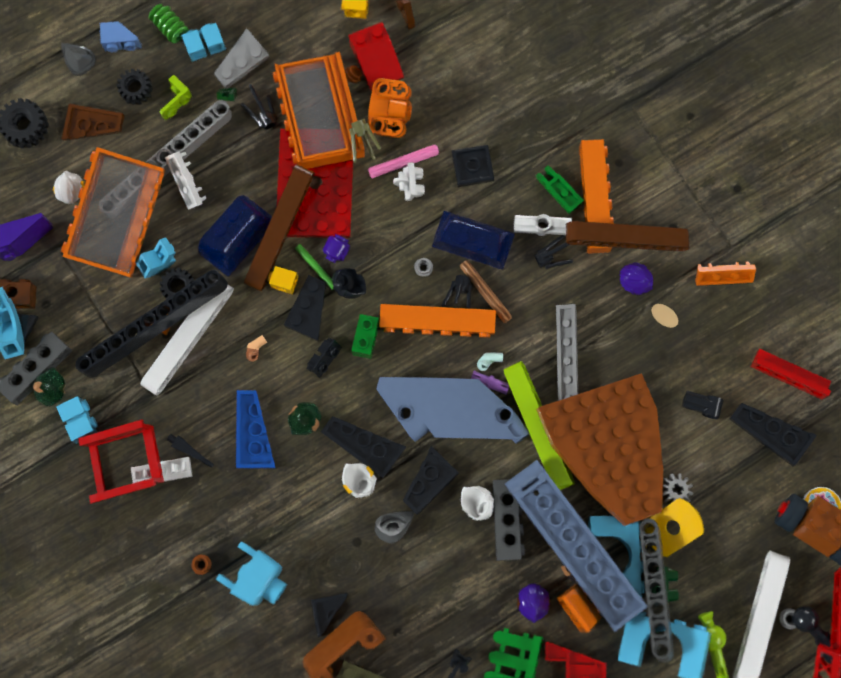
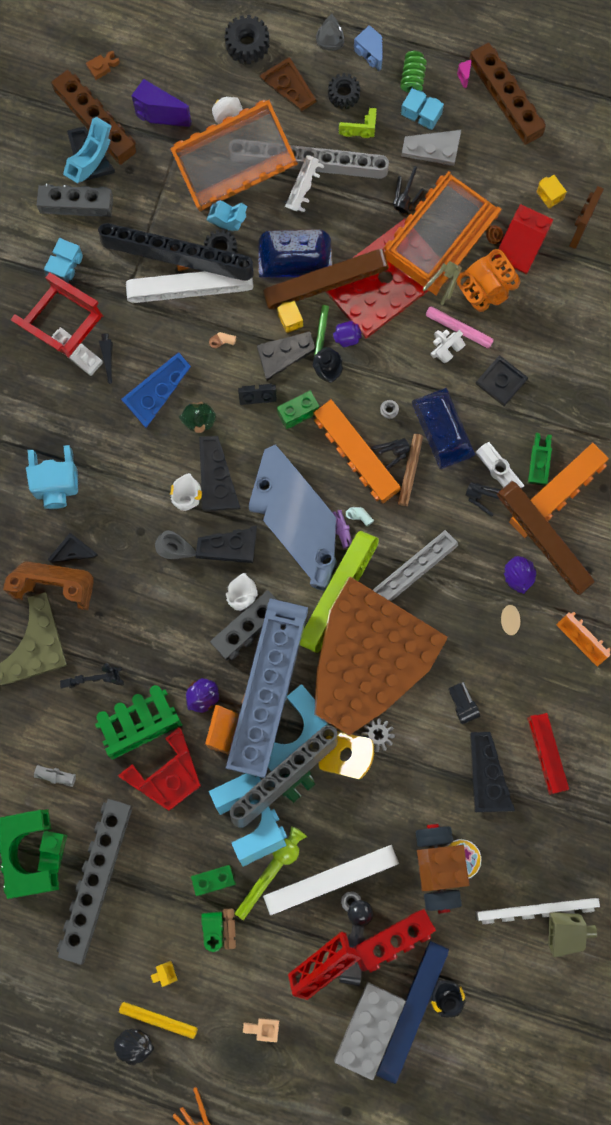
camera: 50 degrees right, 0 degrees up
clear green hair [33,368,66,407] -> none
dark orange plate [192,555,212,575] -> none
dark green tile [217,87,238,101] -> none

